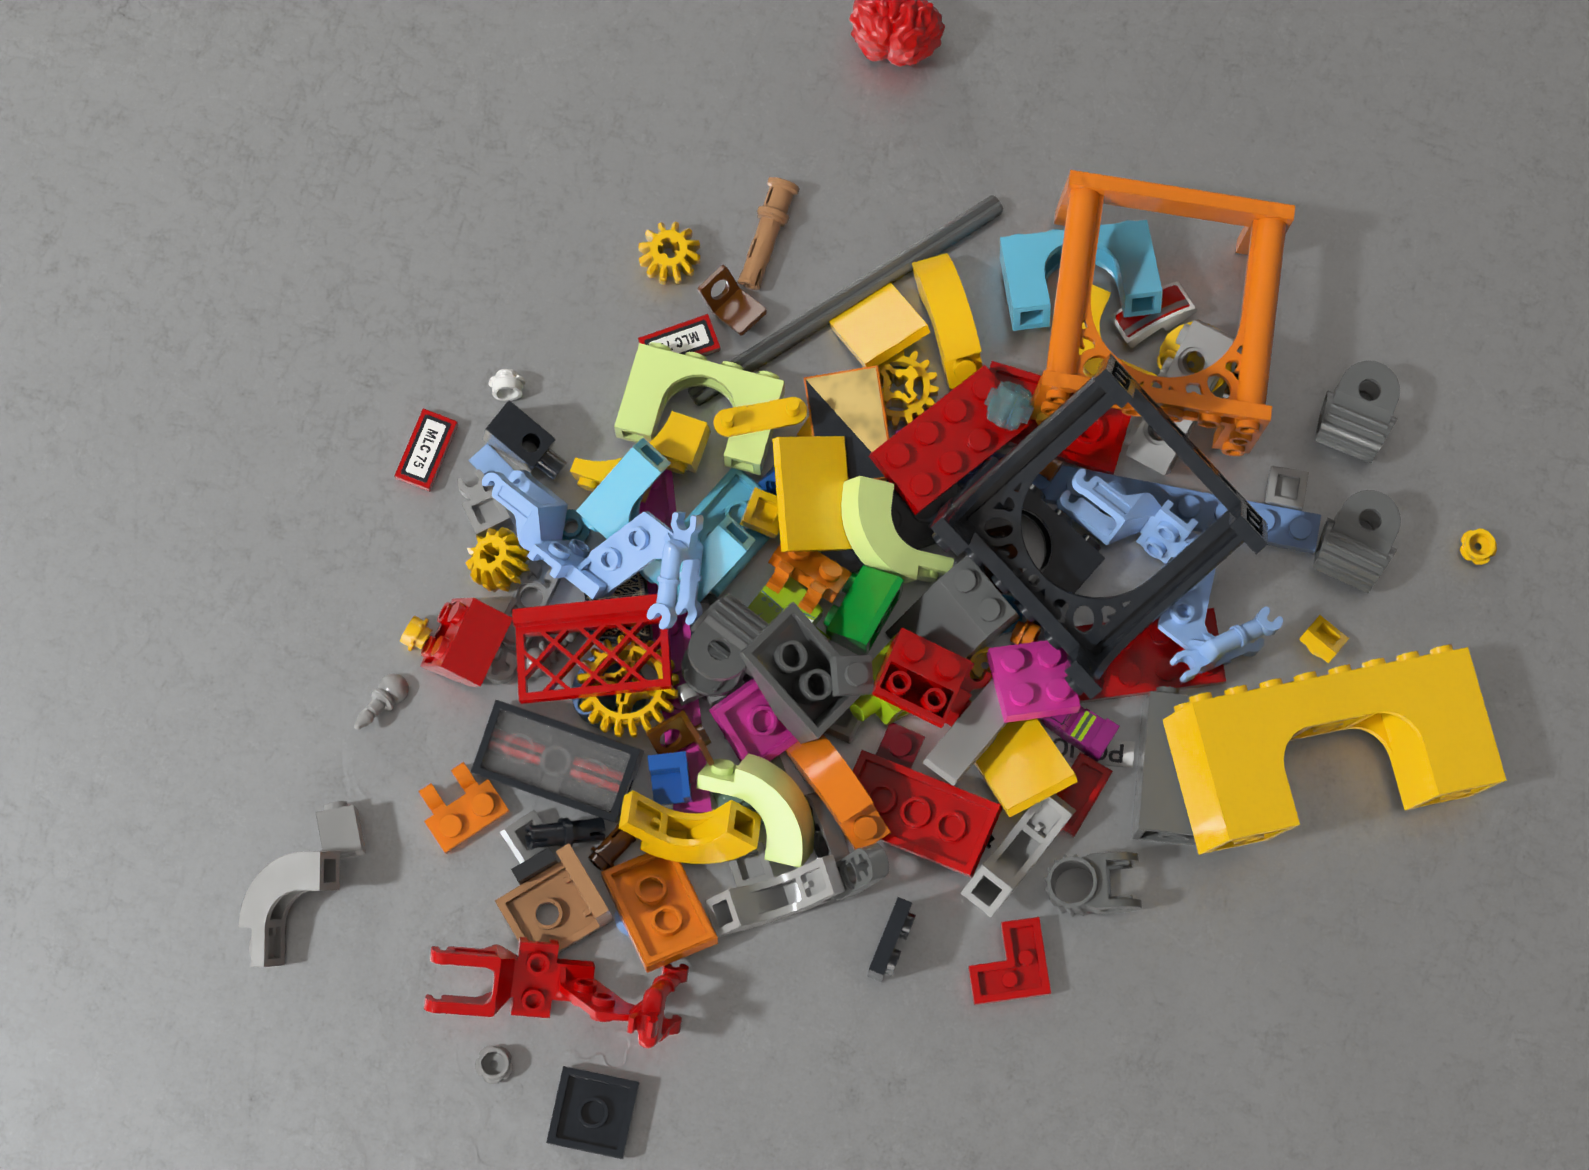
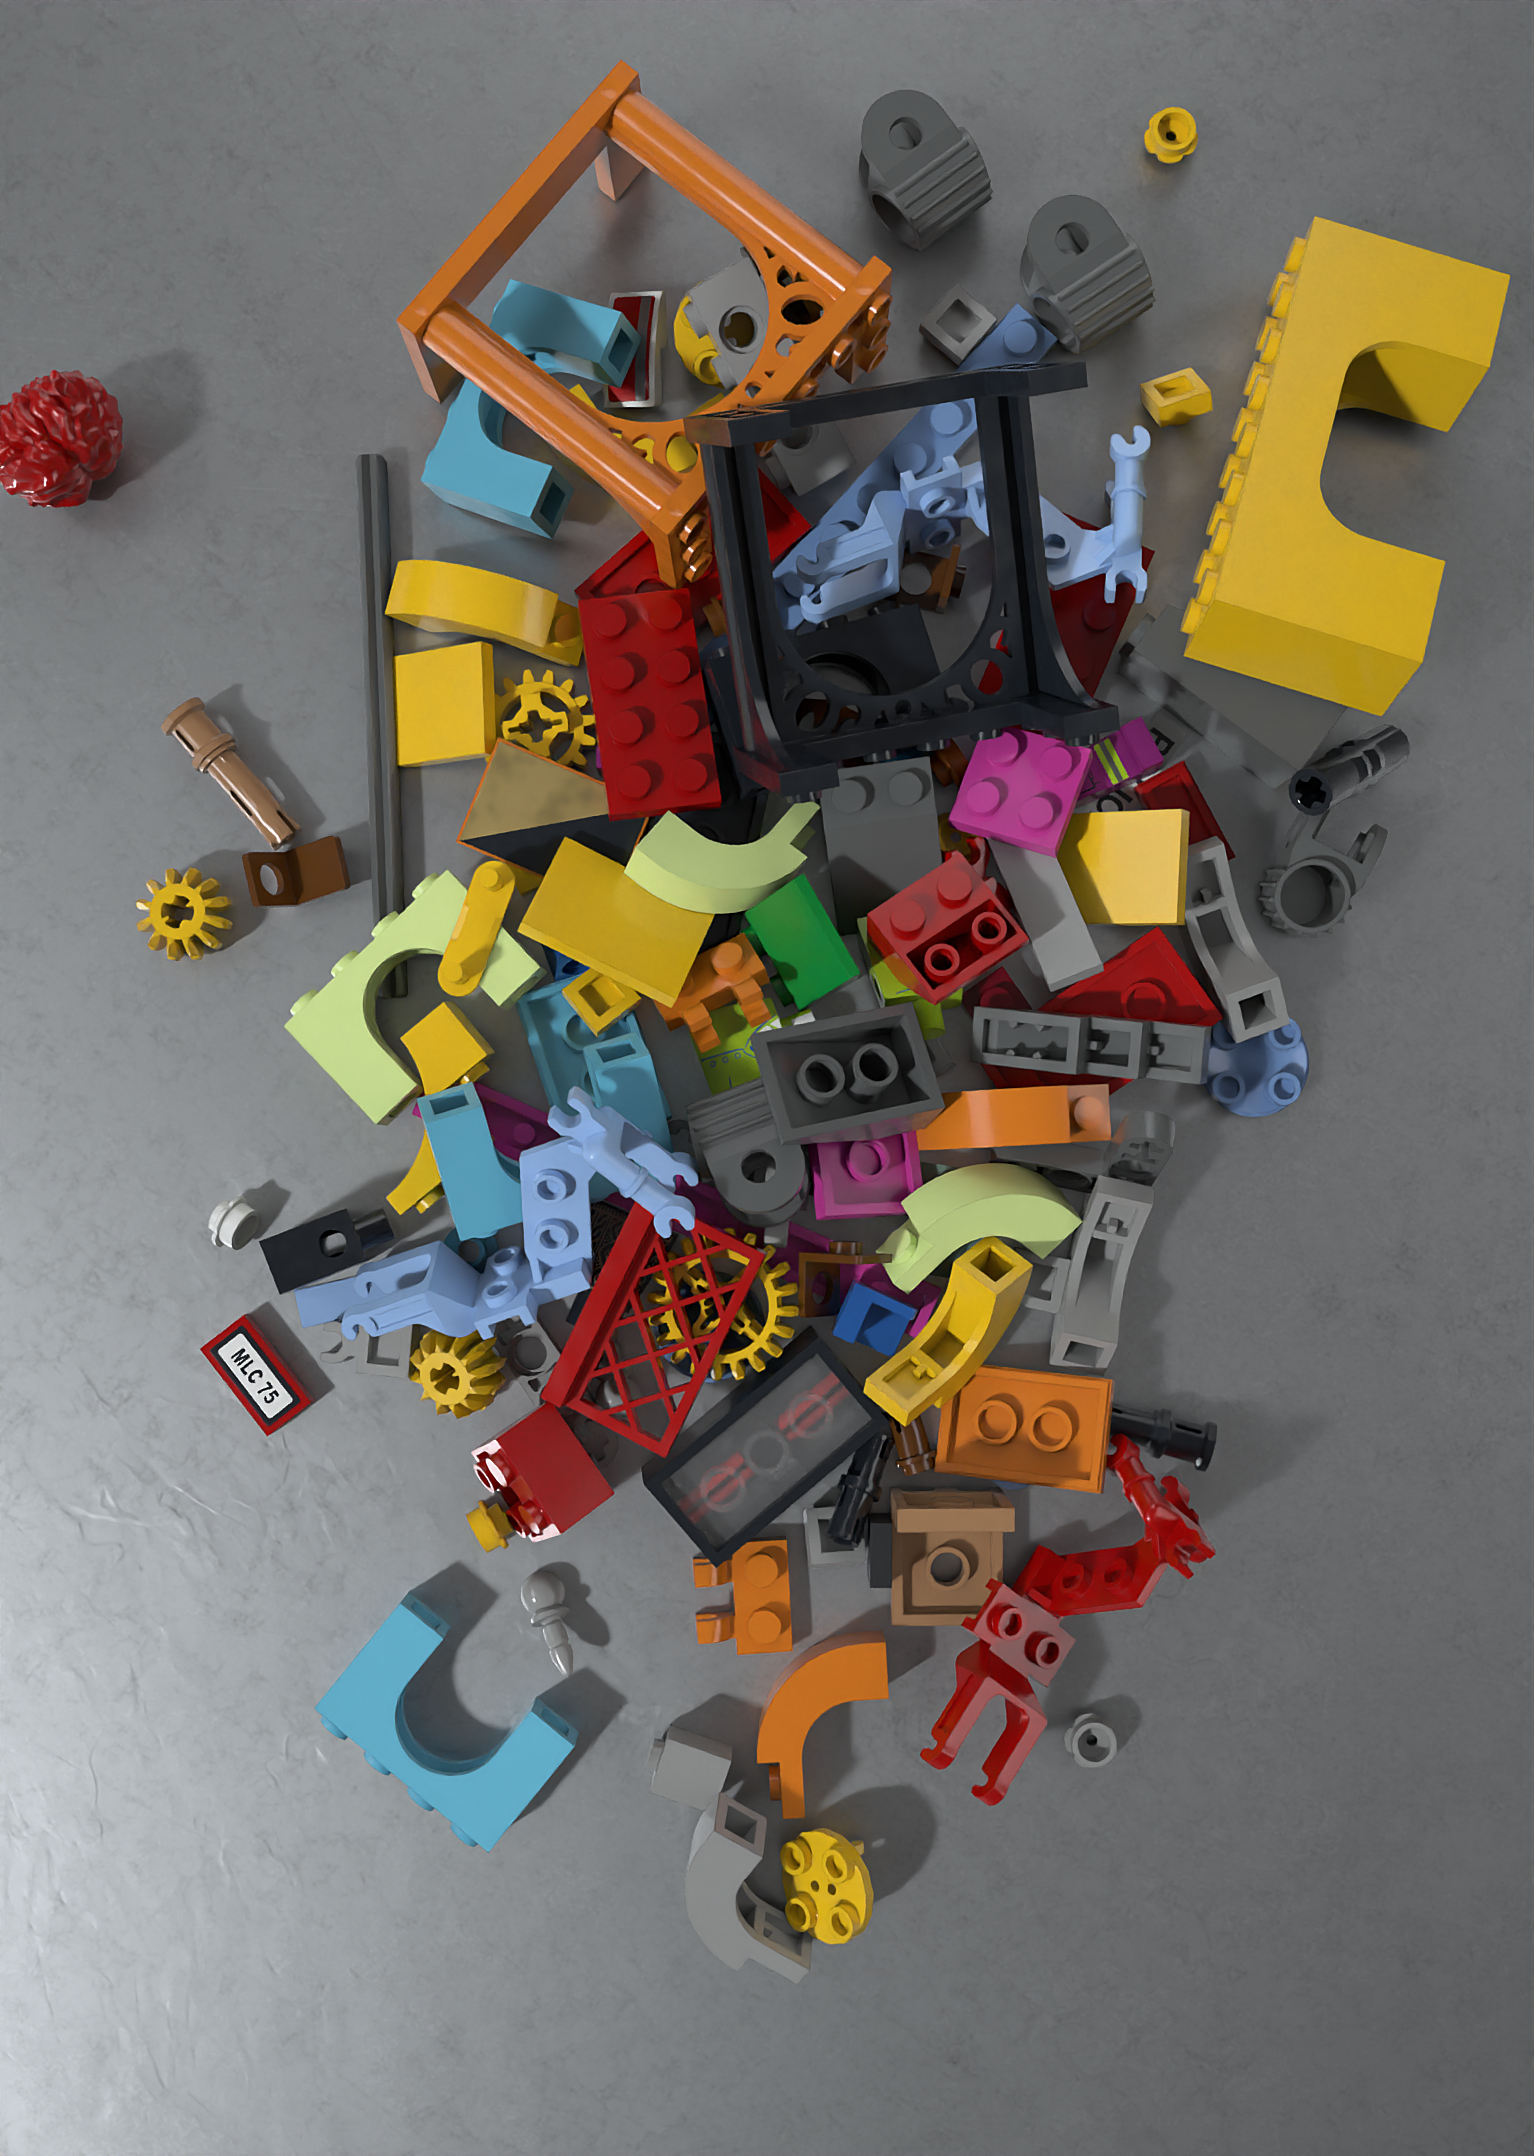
camera: 60 degrees left, 10 degrees up
black plate [546,1066,640,1160] -> none
tile [638,314,721,356] -> none
dark grey plate [830,655,874,697] -> none
black plate [867,897,916,982] -> none
red plate [968,917,1051,1005] -> none
clear light blue gear [984,381,1034,431] -> none
none -> medium azure arch [314,1592,579,1853]
none -> orange arch [757,1630,889,1819]
none -> yellow plate [780,1828,874,1944]
none -> reddish brown bracket [884,543,967,615]
none -> dark grey slope [970,1006,1212,1084]
none -> black pin [1109,1403,1218,1472]
none -> medium blue dish [1204,1018,1309,1117]
none -> black axle [1289,724,1410,816]

